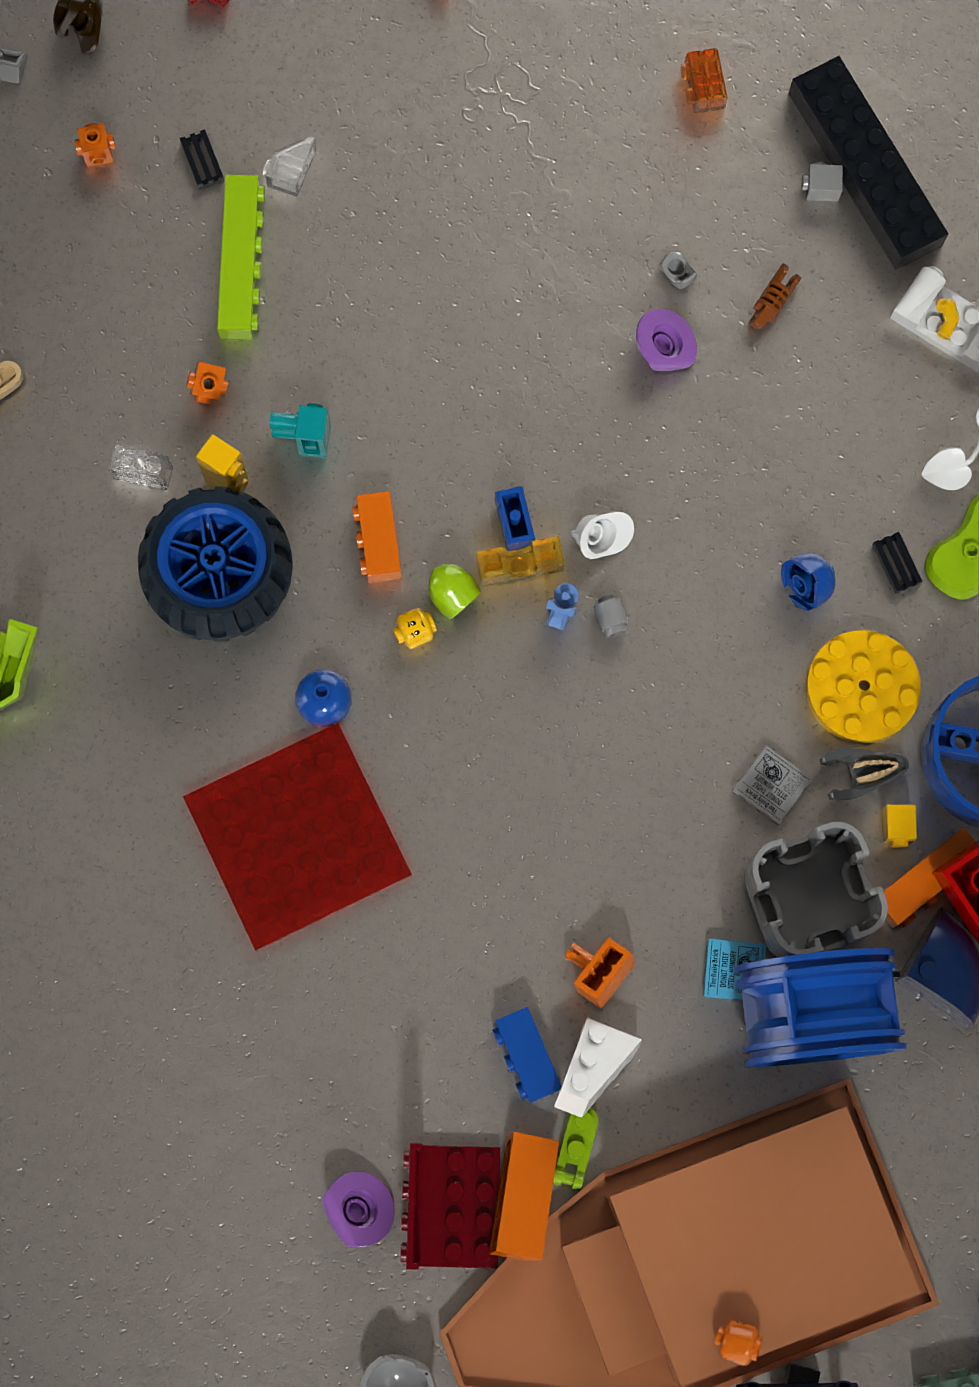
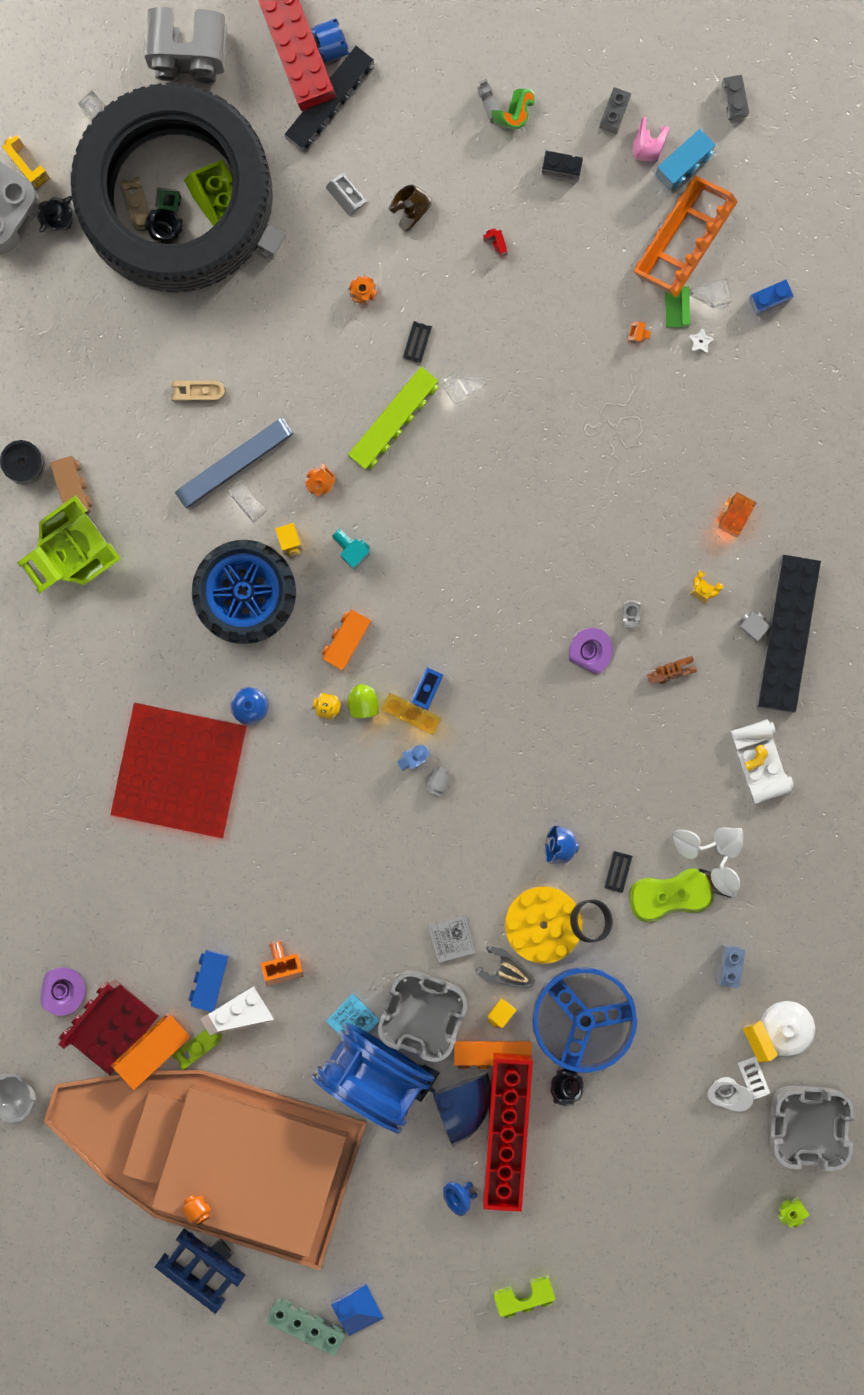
camera: 40 degrees right, 10 degrees up
white piece [571,512,634,559] -> none
none -> sand blue beam [175,417,294,508]
none -> black tyre [570,899,613,943]
none -> yellow piece [690,570,724,604]

